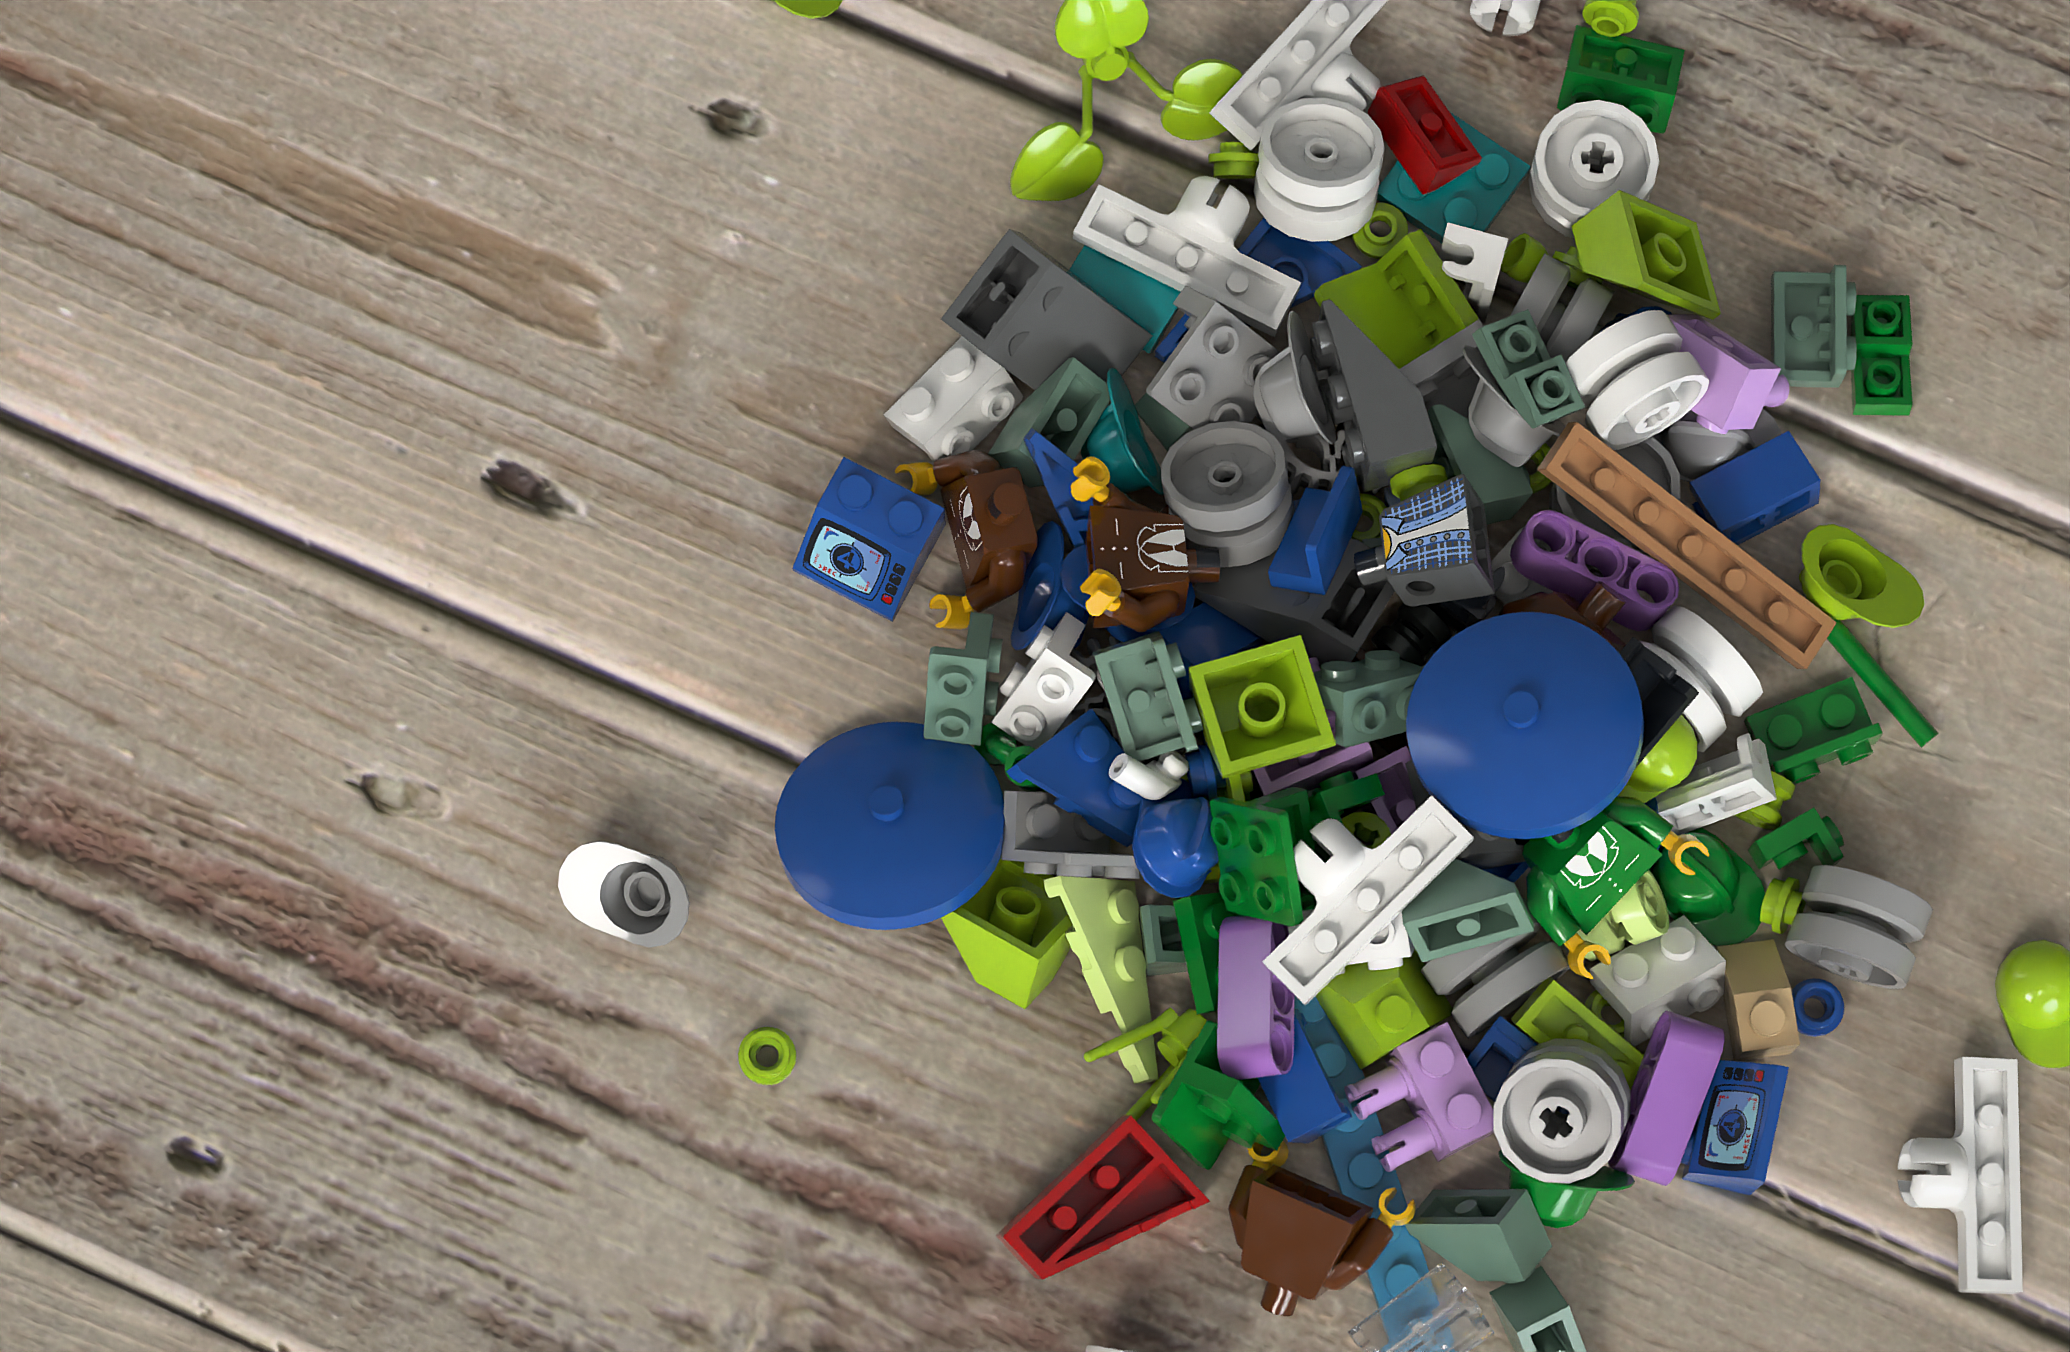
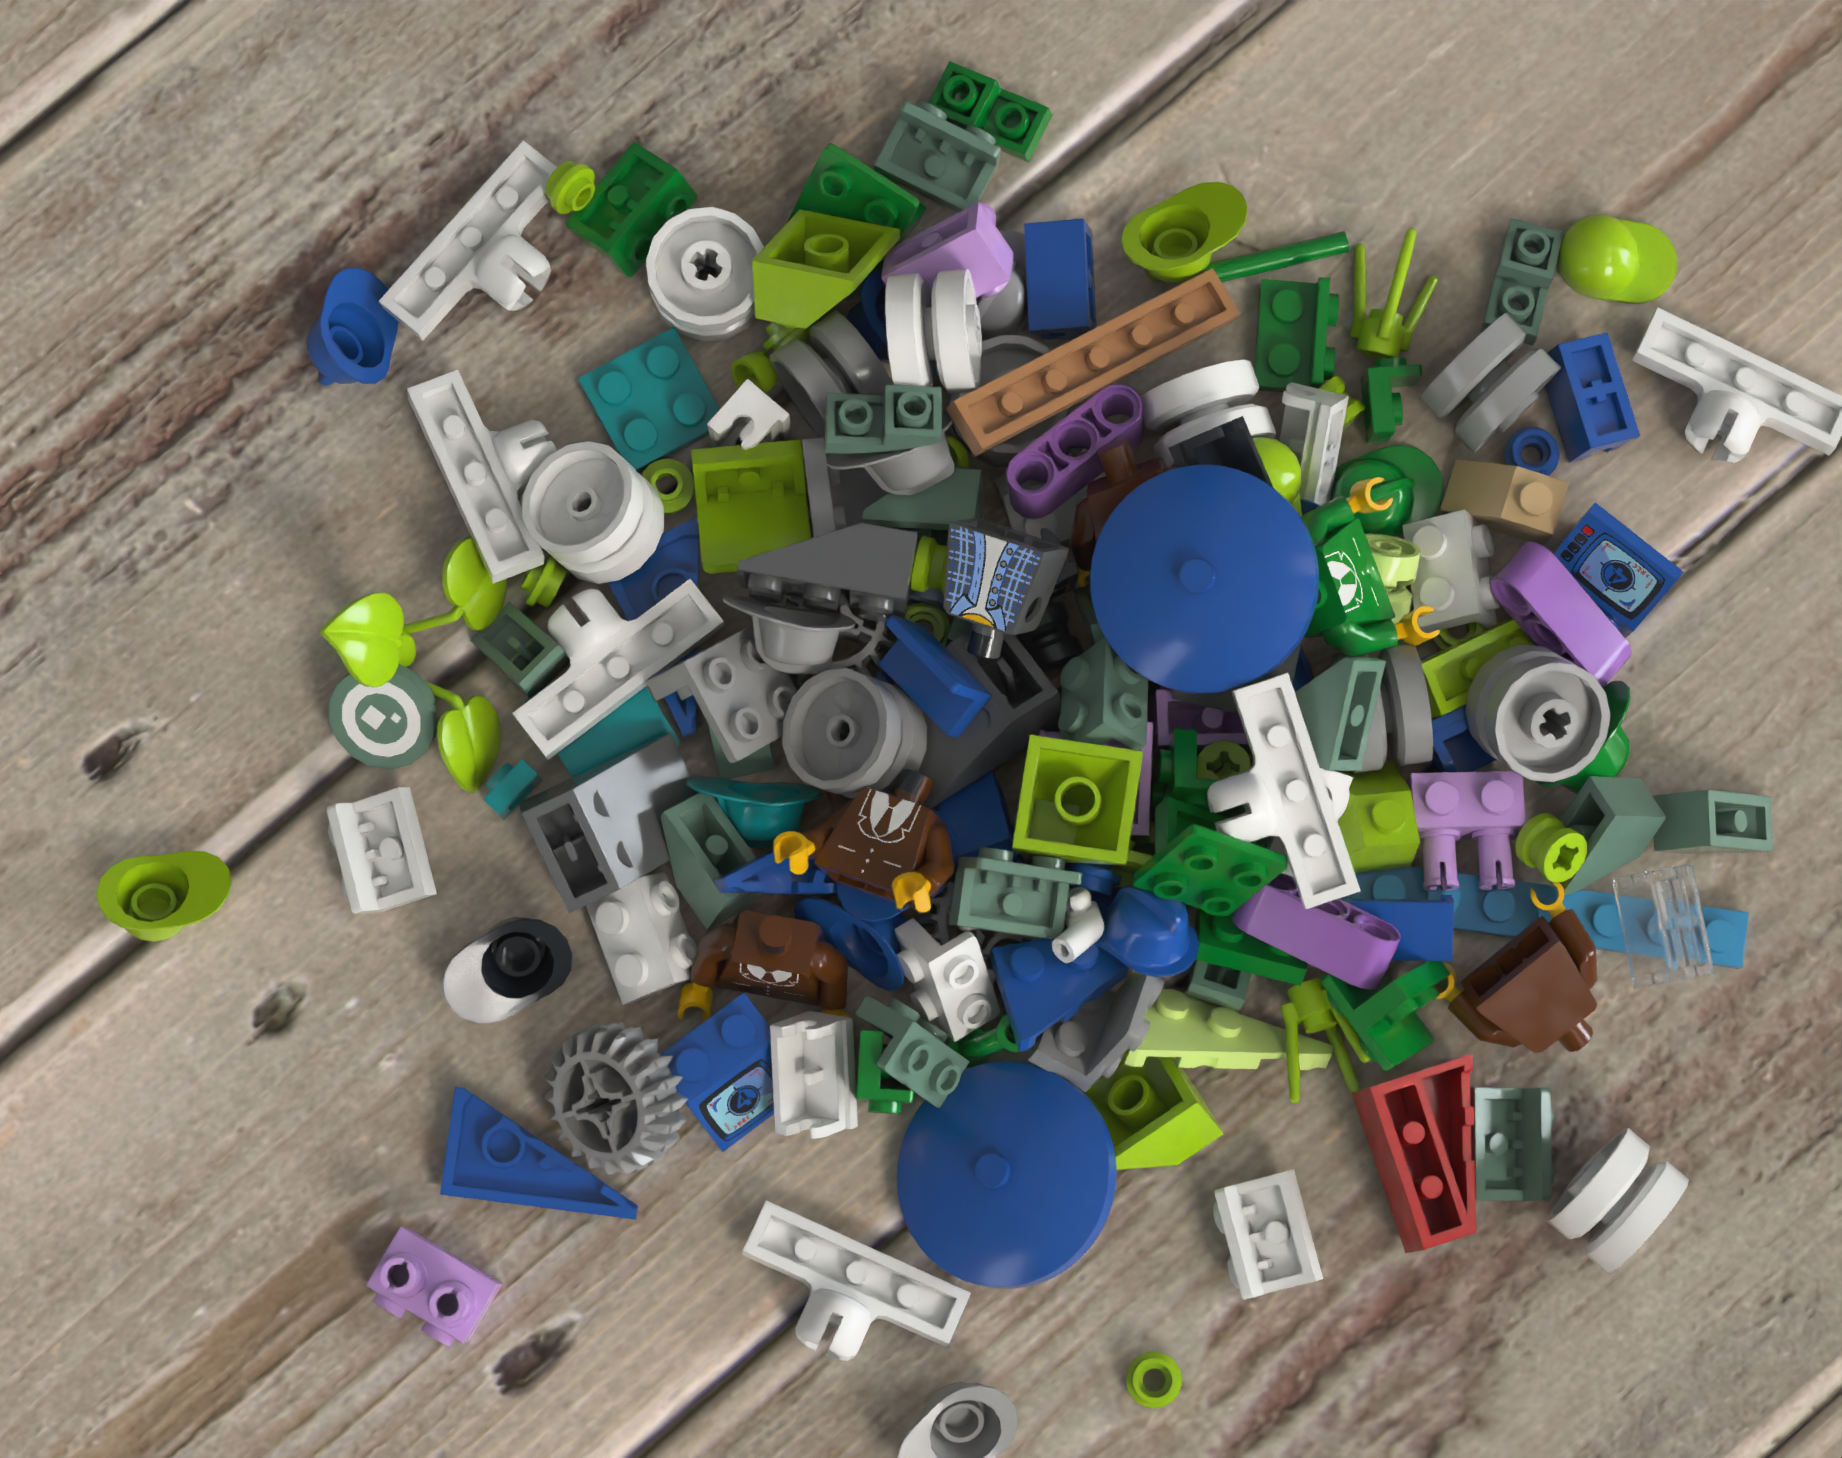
camera: 70 degrees left, 5 degrees up
red slope [1367,75,1482,195] -> none
lime plate [1760,877,1806,934] -> none
none -> white bracket [326,787,437,914]
none -> sand green tile [329,664,440,770]
none -> lavender brick [366,1227,503,1347]
none -> blue wing [440,1087,638,1220]
none -> black piece [442,917,572,1023]
none -> sand green slope [470,602,570,698]
none -> teal plate [483,759,542,820]
none -> light grey gear [543,1022,688,1175]
none -> white plate [742,1200,971,1361]
none -> white hinge [770,1011,858,1139]
none -> green bracket [787,143,927,275]
none -> green bracket [856,1030,914,1114]
none -> white bracket [1213,1169,1323,1300]
none -> lime plant [1349,228,1438,360]
none -> sand green bracket [1470,1087,1554,1201]
none -> sand green slope [1480,218,1564,346]
none -> lime wheel [1515,813,1587,883]
none -> blue hinge [1545,332,1640,463]

